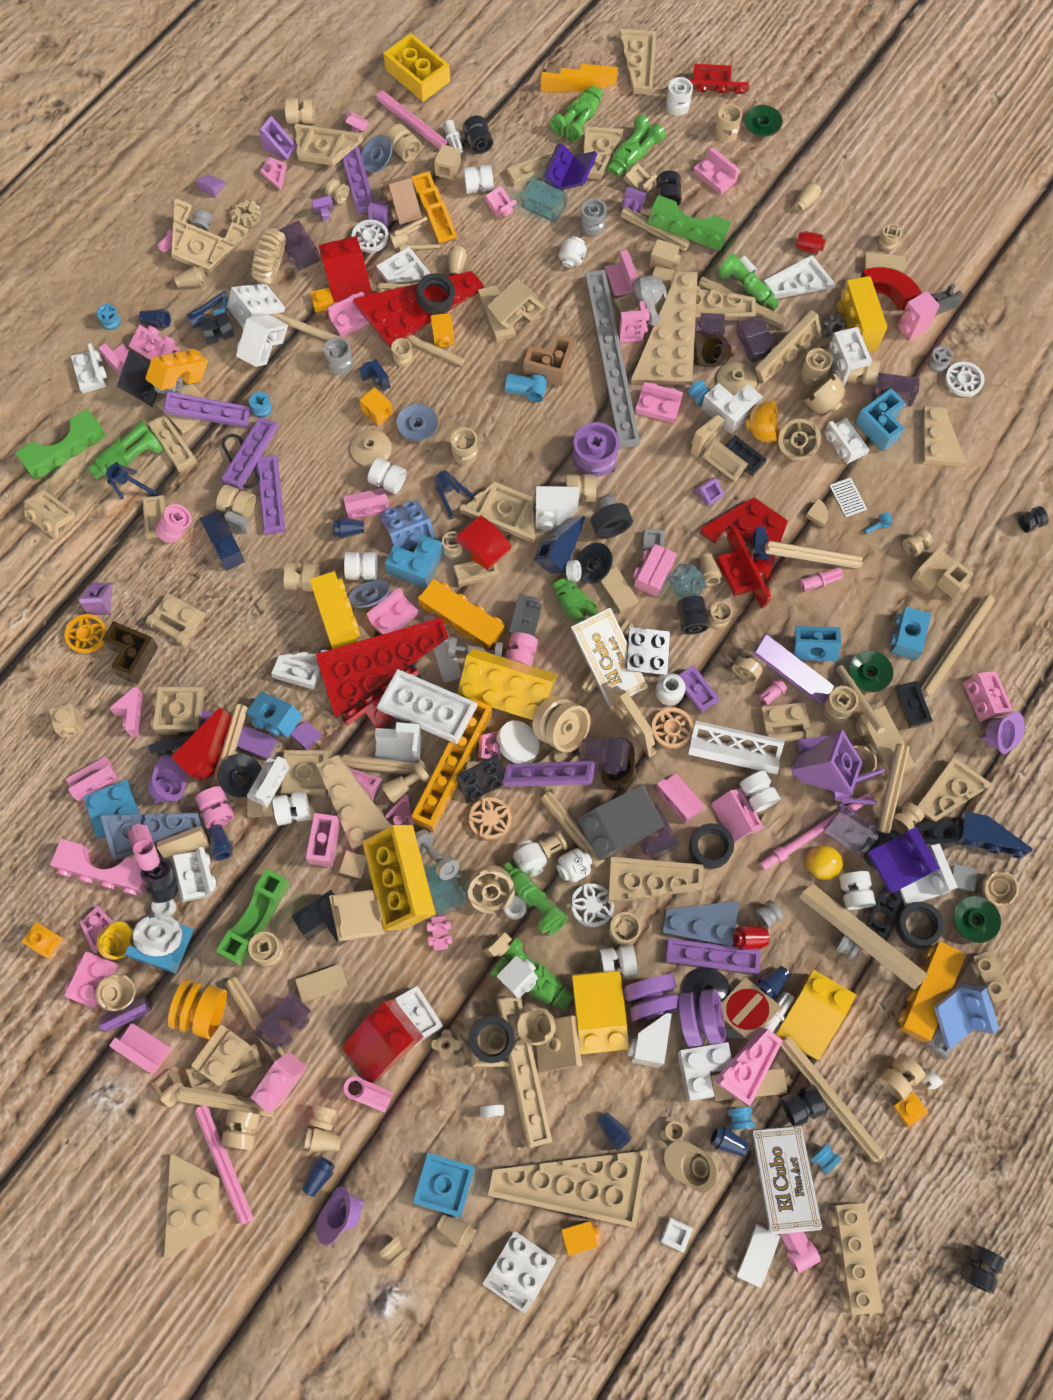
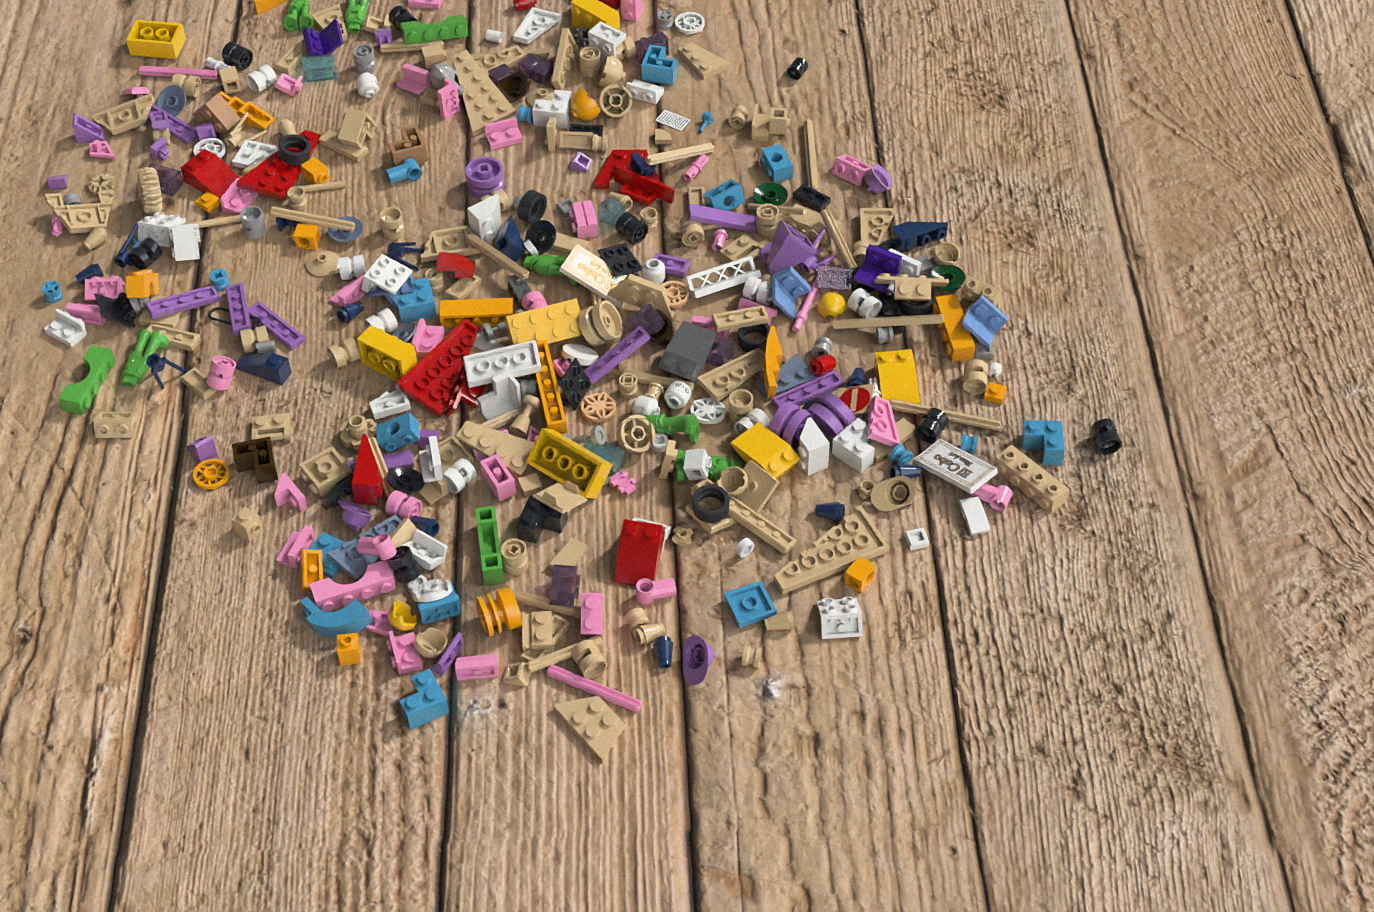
camera: 35 degrees left, 20 degrees down
tan wheel [285,98,315,124] -> none
light grey plate [585,270,640,449] -> none
bright green piece [717,253,780,311] -> none
none -> medium lavender plate [149,110,170,130]
none -> tan axle [270,206,355,232]
none -> light orange slope [300,549,323,591]
none -> dark azure arch [300,596,373,638]
none -> tan plant [340,415,377,450]
none -> white bracket [361,254,412,295]
none -> dark azure brick [399,668,449,730]
none -> tan axle [466,233,529,280]
none -> light grey wheel [521,378,537,398]
none -> tan wheel [592,134,608,152]
none -> tan wheel [619,373,638,399]
none -> tan tile [688,187,706,207]
none -> tan tile [711,305,769,332]
none -> light orange slope [763,326,783,398]
none -> medium blue bracket [771,266,811,320]
none -> tan bracket [875,273,949,301]
none -> dark azure brick [1021,420,1065,465]

